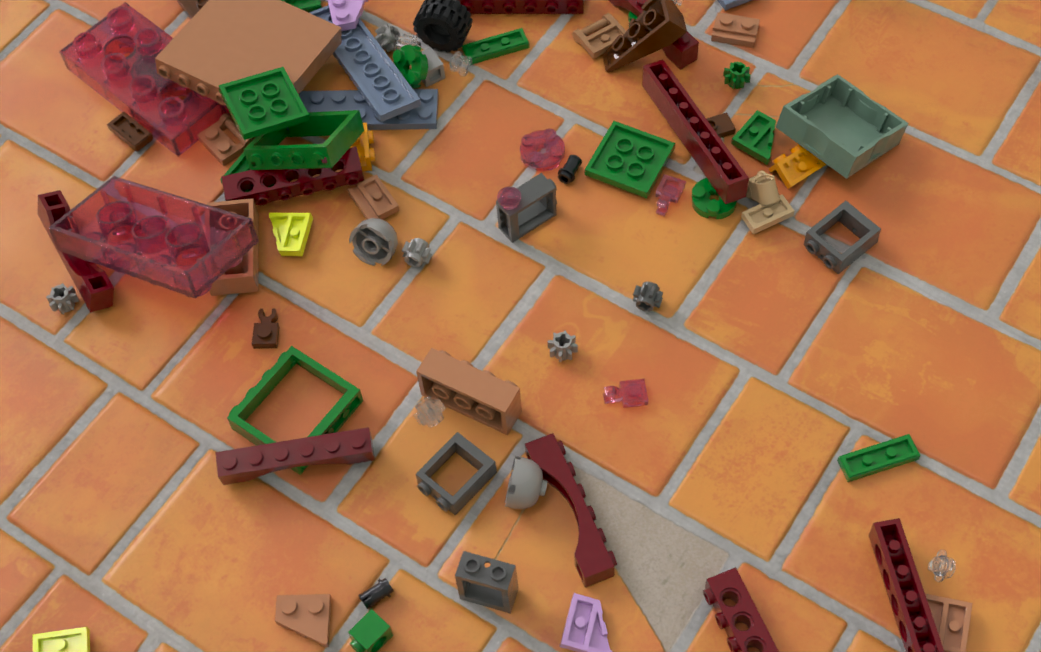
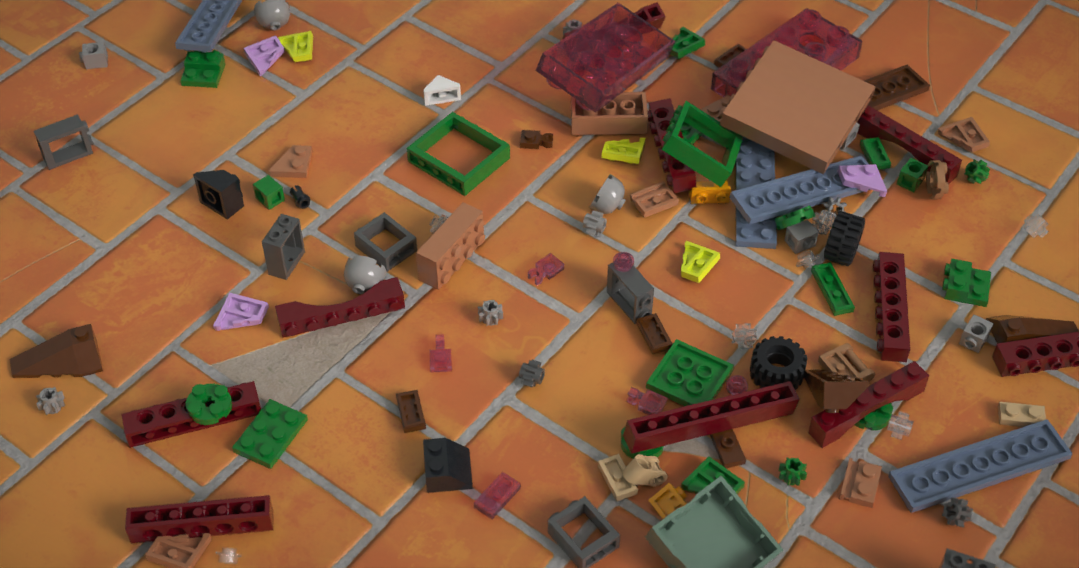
camera: 90 degrees right, 10 degrees down
dark red arch [215,427,375,485] -> none
green plate [219,67,309,140] -> none
clear pink plate [520,129,565,172] -> none
black pin [558,155,582,184] -> none
green tile [837,434,921,482] -> none
none -> green plate [186,384,232,425]
none -> green plate [232,399,308,469]
none -> reddish brown plate [396,390,426,433]
none -> white slope [423,75,461,106]
none -> black slope [423,438,473,493]
none -> clear pink plate [474,472,521,519]
none -> clear pink plate [528,253,564,285]
none -> reddish brown plate [636,313,673,354]
none -> green wing [666,27,705,59]
none -> neon yellow wing [681,241,720,283]
none -> clear pink plate [726,375,748,395]
none -> clear gear [731,323,758,349]
none -> black tyre [750,336,807,390]

